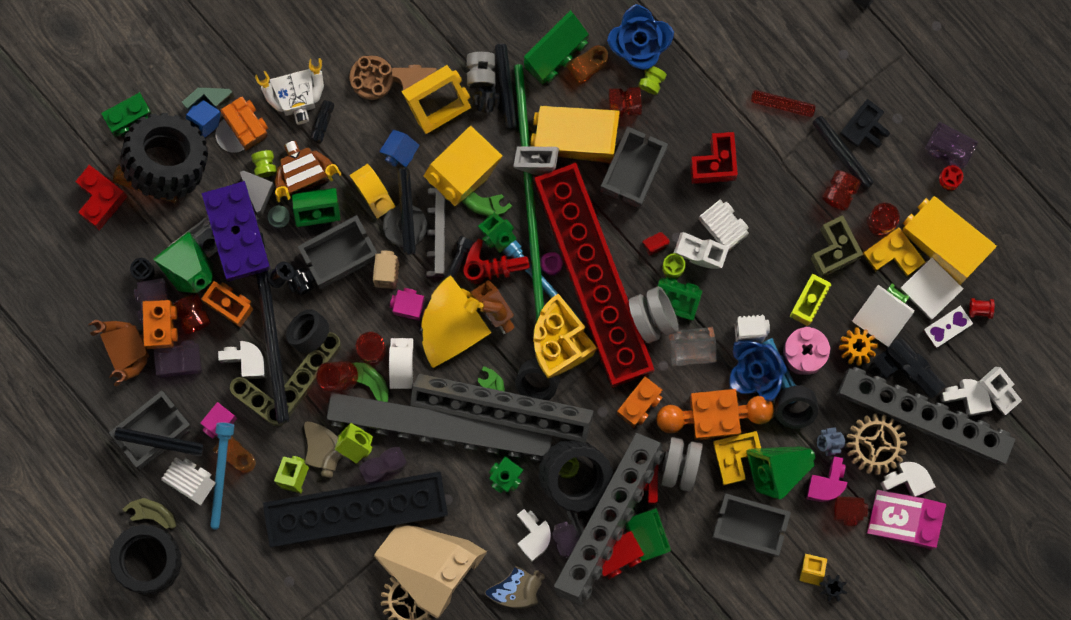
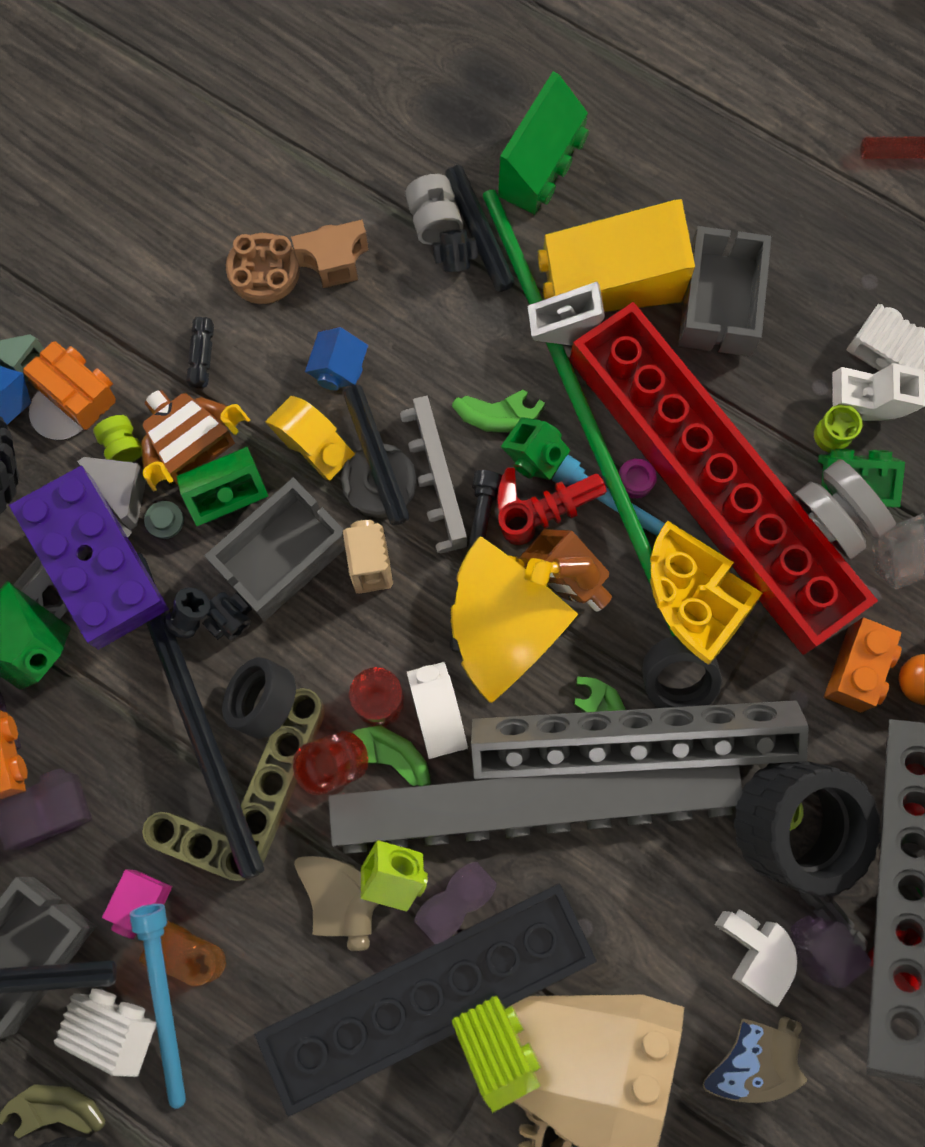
camera: 15 degrees left, 5 degrees down
clear red wheel [173,294,211,334] -> none
orange brick [201,281,253,328] -> none
white brick [218,341,266,379] -> none
white torso [255,58,324,124] -> none
lime brick [274,456,309,494] -> none
dark pink brick [390,288,425,321] -> none
yellow window [401,65,471,134] -> none
yellow slope [424,126,502,206] -> none
green brick [489,457,524,494] -> none
clear orange piece [566,45,608,85] -> none
blue brick [607,4,674,70] -> none
clear red wheel [609,87,642,117] -> none
lime wheel [638,66,667,95] -> none
red slope [643,232,670,255] -> none
red brick [690,132,738,184] -> none
none -> lime brick [452,996,541,1112]

